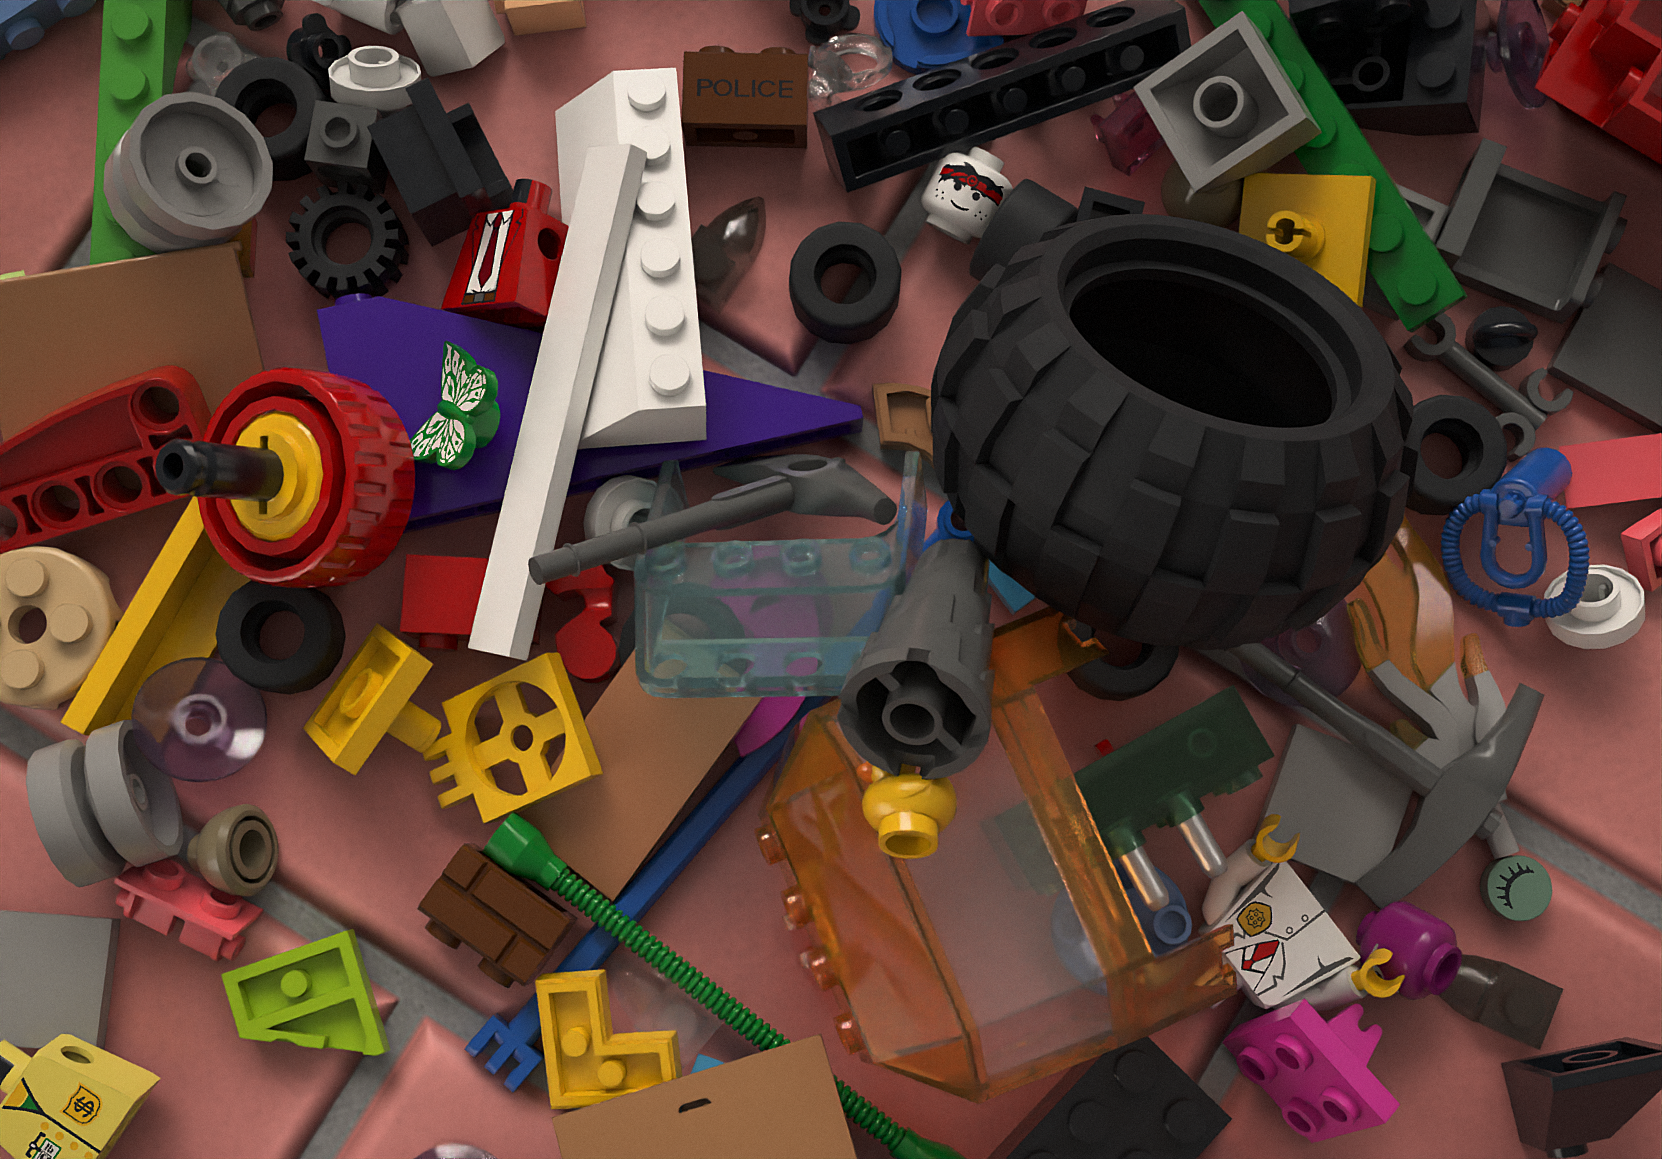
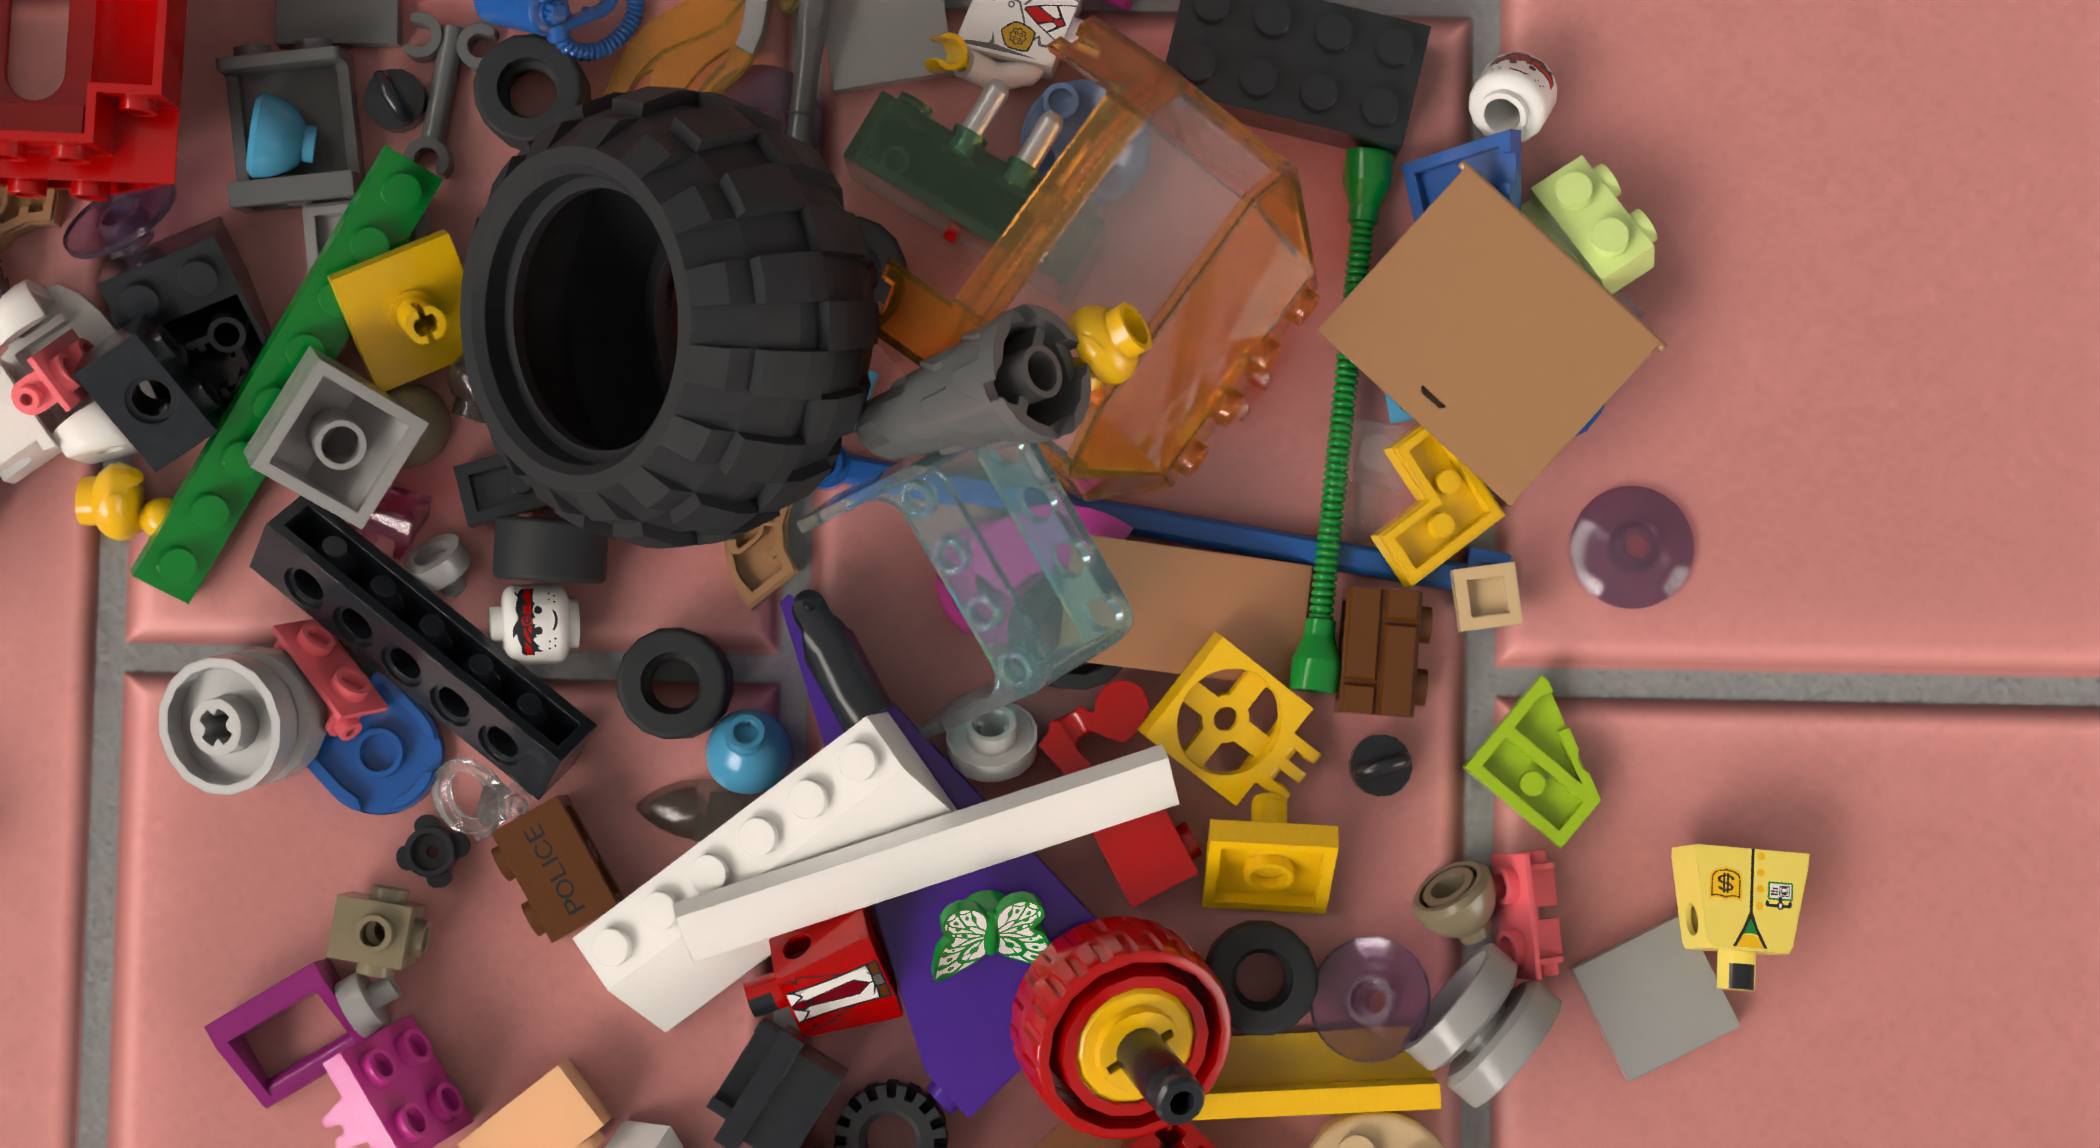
camera: 115 degrees left, 5 degrees up
dark grey piece [528,454,897,585] -> none
none -> dark azure brick [246,92,318,179]
none -> light grey tile [404,533,471,598]
none -> dark azure brick [705,709,793,794]
none -> black piece [792,589,894,732]
none -> black tile [1348,734,1413,797]
none -> tan tile [1450,562,1523,632]

